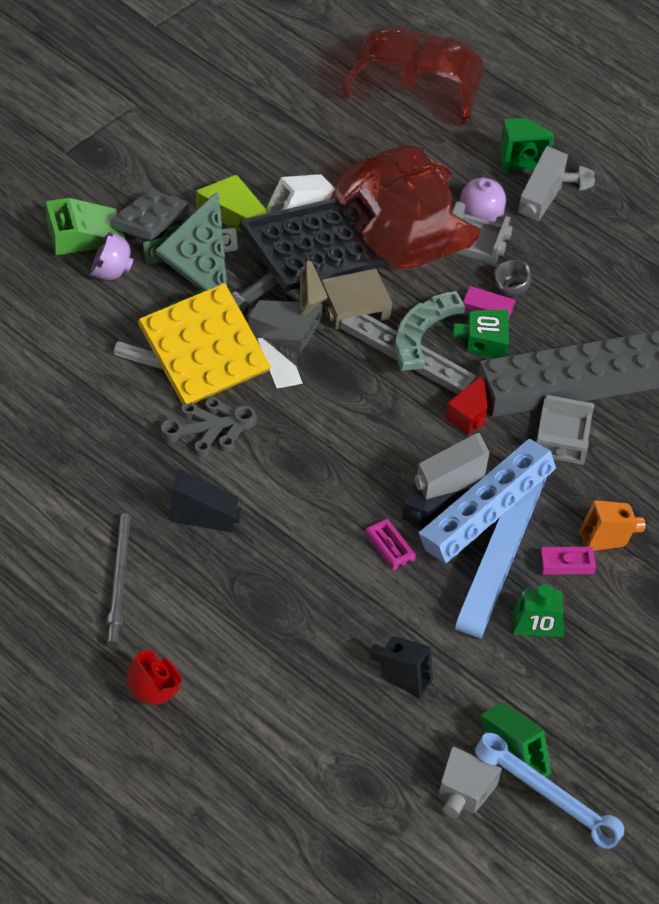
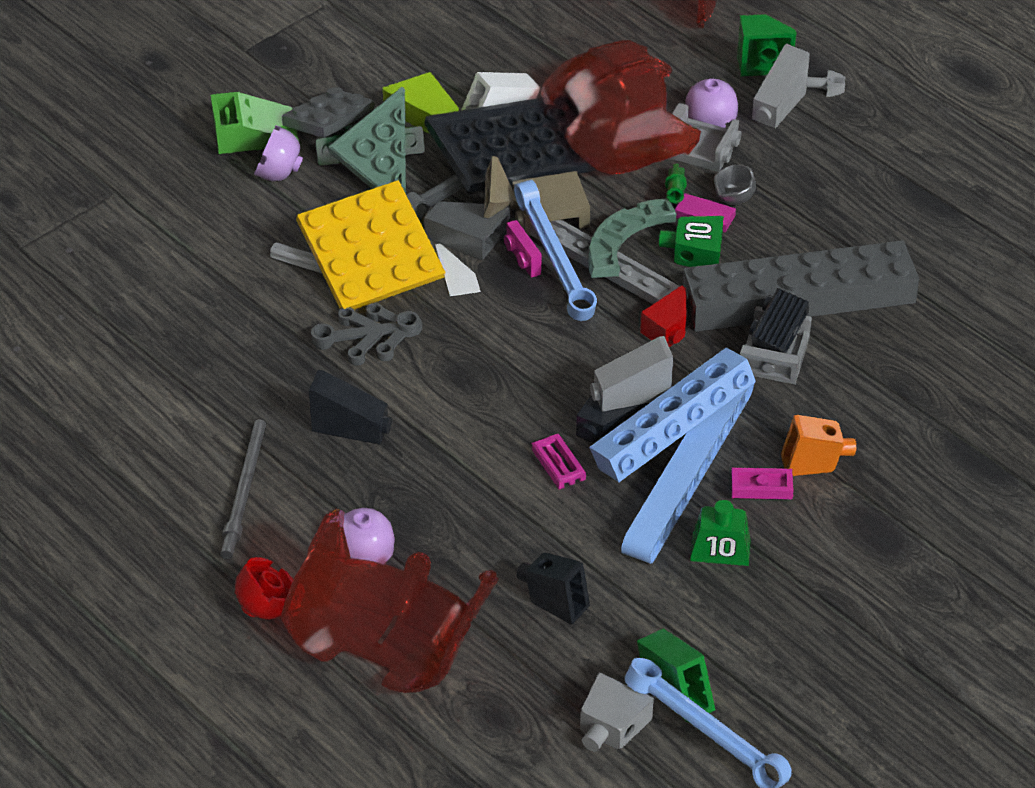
camera: 10 degrees right, 5 degrees down
none -> clear red piece [281,508,499,693]
none -> lavender cylinder [333,508,395,569]
none -> dark pink plate [504,220,542,278]
none -> light blue piece [514,180,597,321]
none -> green axle [665,164,687,203]
none -> black brick [749,288,809,353]

